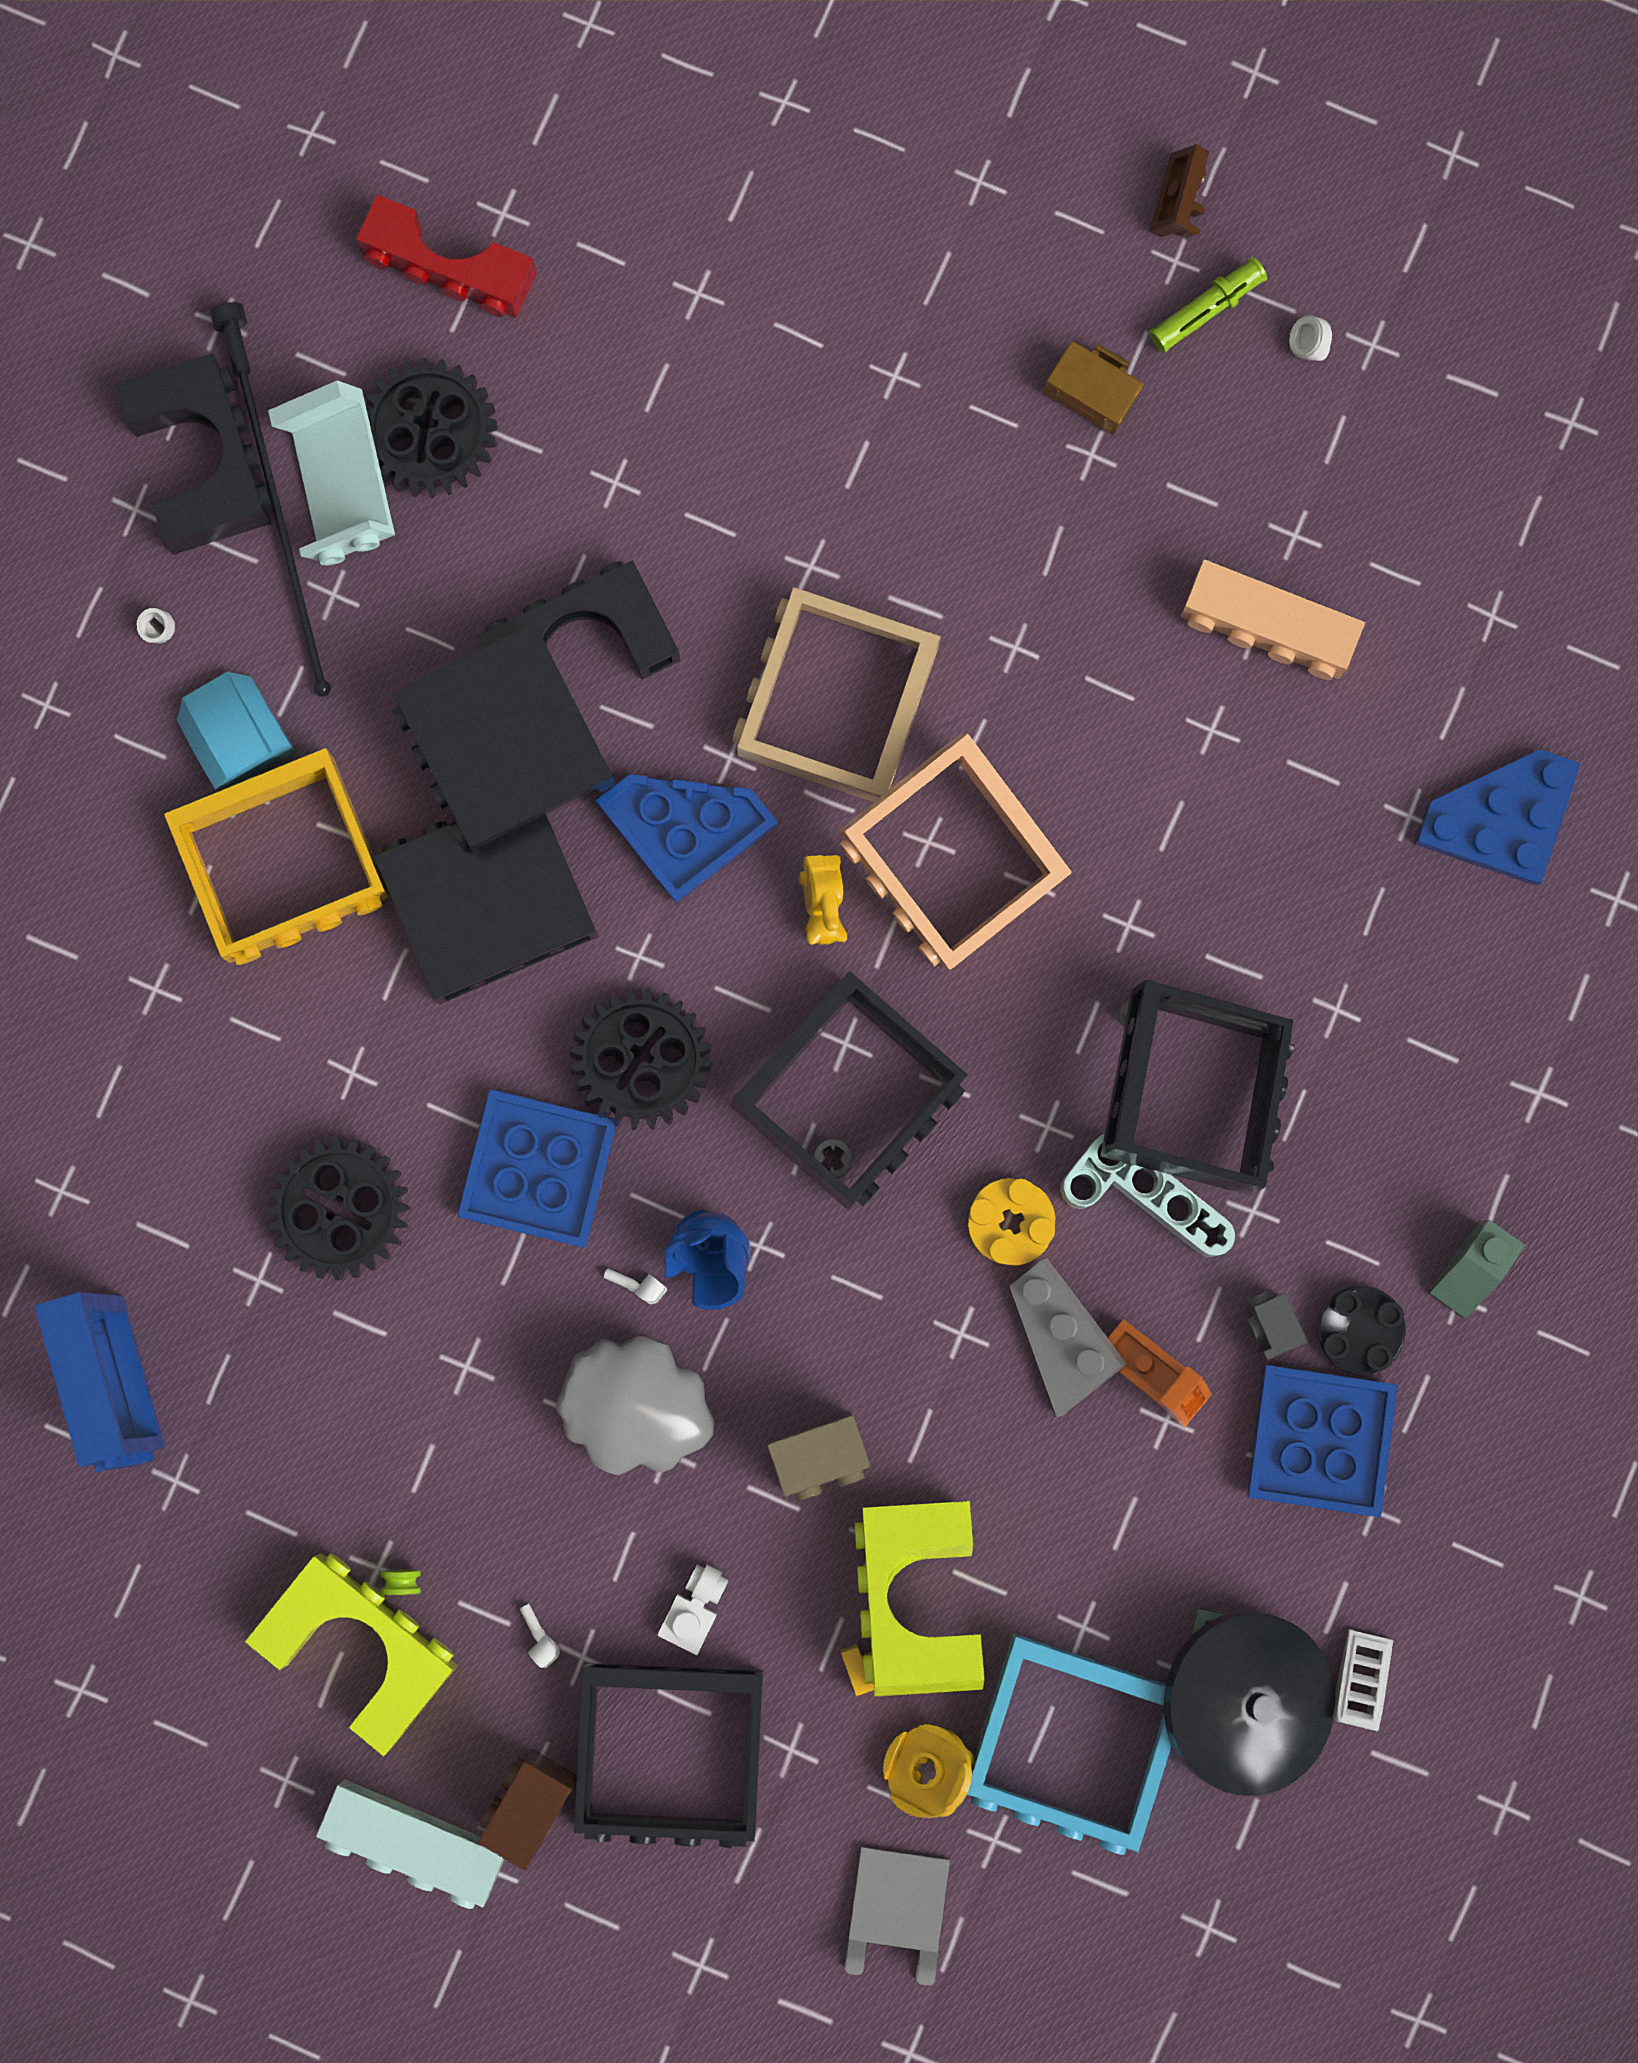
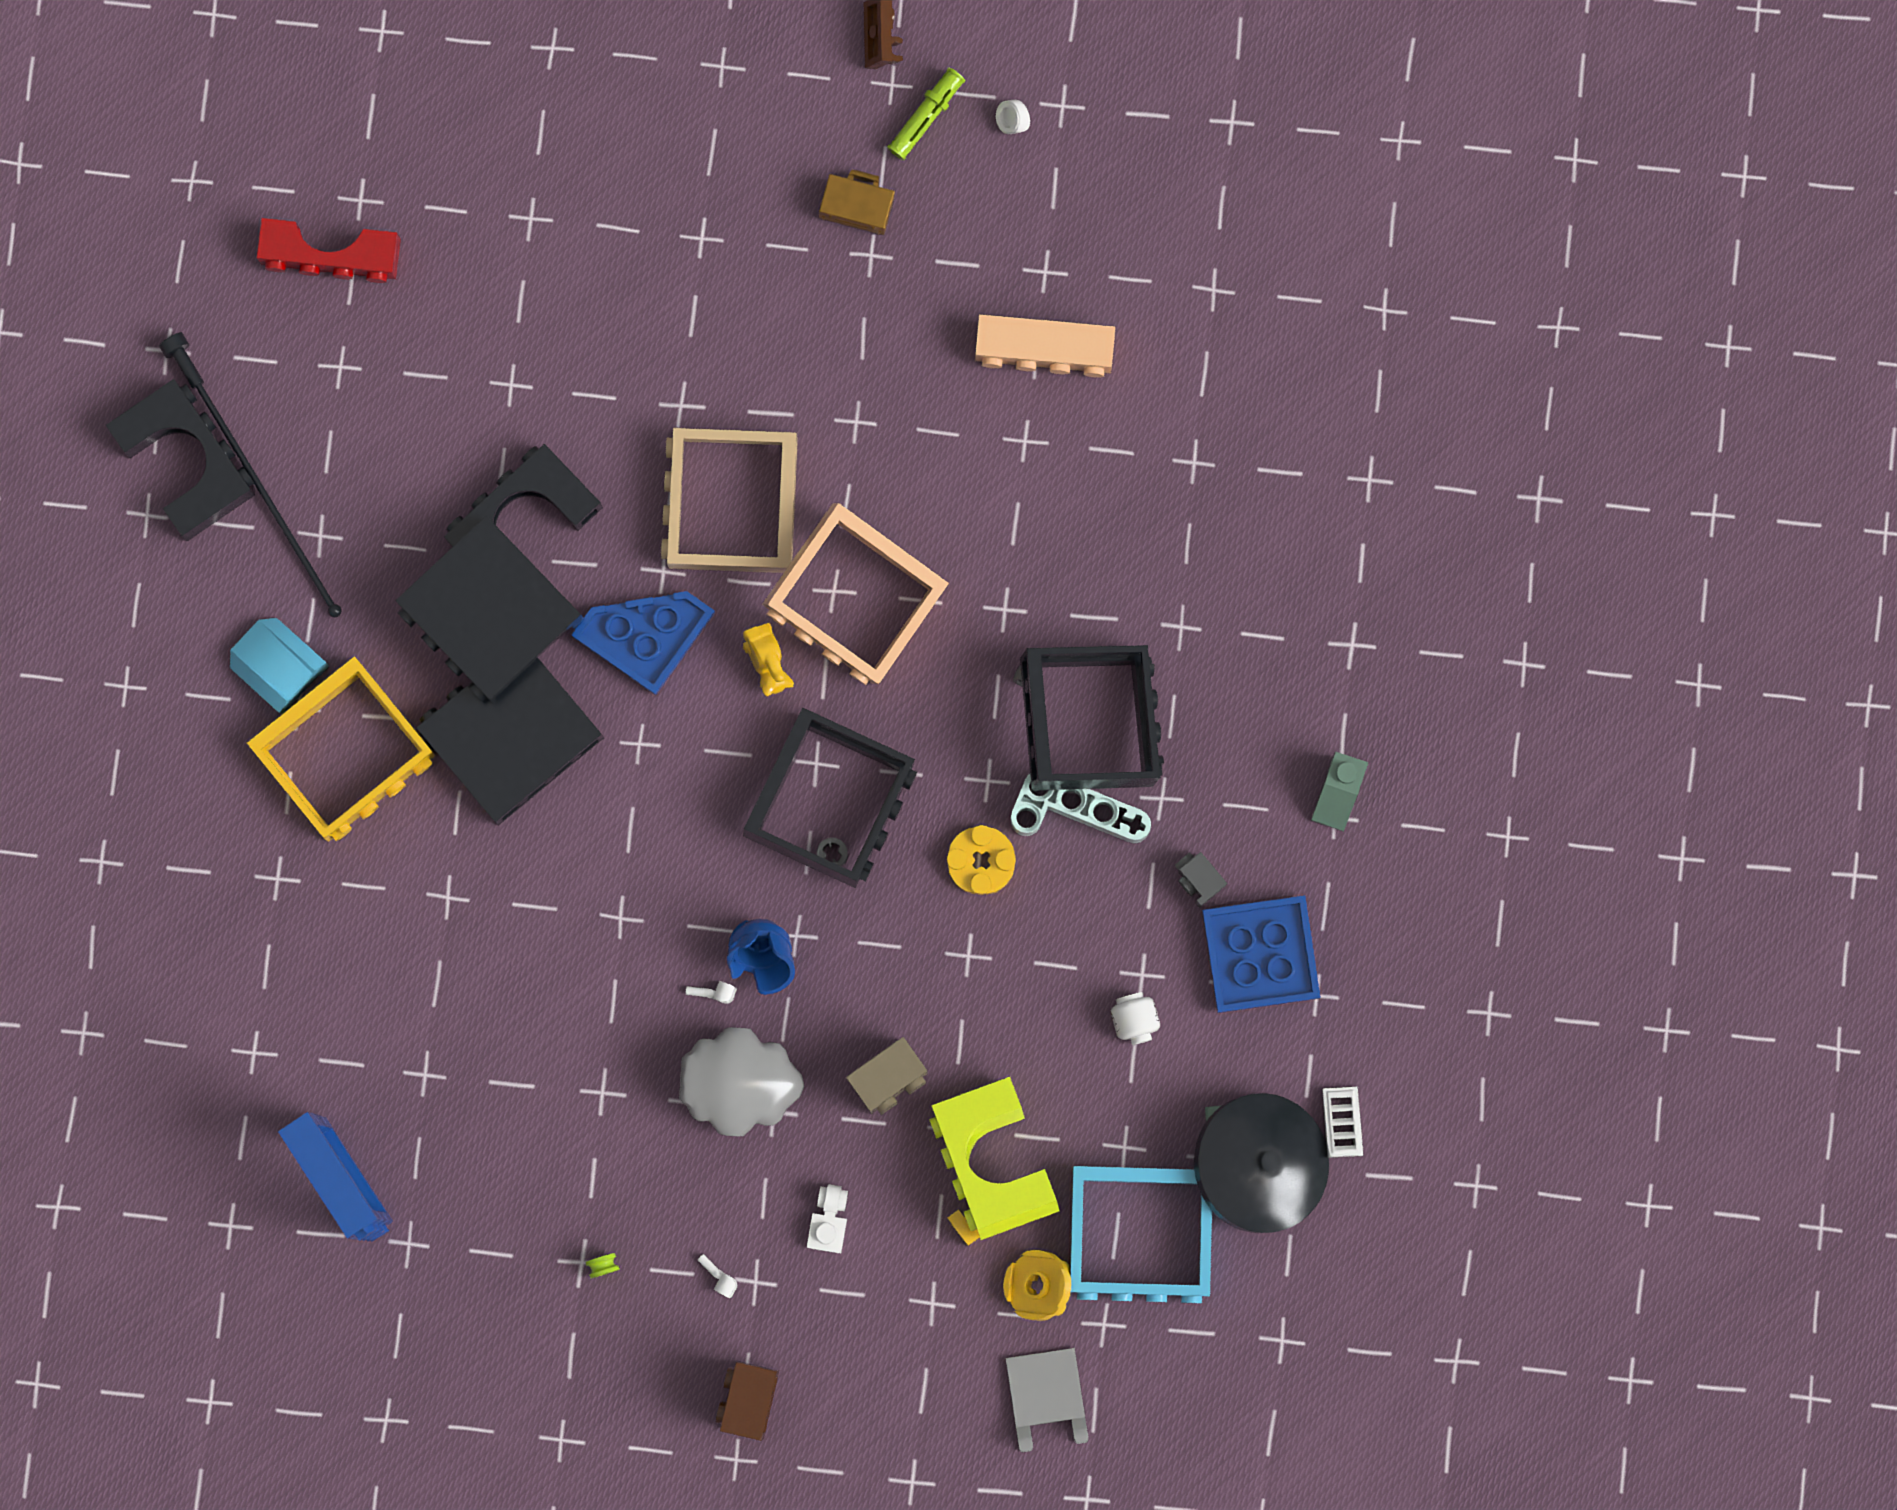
camera: 15 degrees left, 0 degrees up
white hinge [137,608,175,644] -> none
neon yellow arch [245,1553,458,1756] -> none
black gear [265,1137,411,1281] -> none
light aqua panel [268,381,395,565] -> none
light aqua brick [316,1779,504,1909] -> none
black gear [365,358,499,498] -> none
blue plate [457,1089,617,1249] -> none
black gear [570,989,712,1130] -> none
black window [574,1663,763,1848] -> none
light grey wing [1009,1258,1127,1418] -> none
orange bracket [1108,1319,1212,1428] -> none
black dish [1318,1286,1406,1374] -> none
blue plate [1415,749,1581,886] -> none
none -> white head [1111,992,1160,1045]

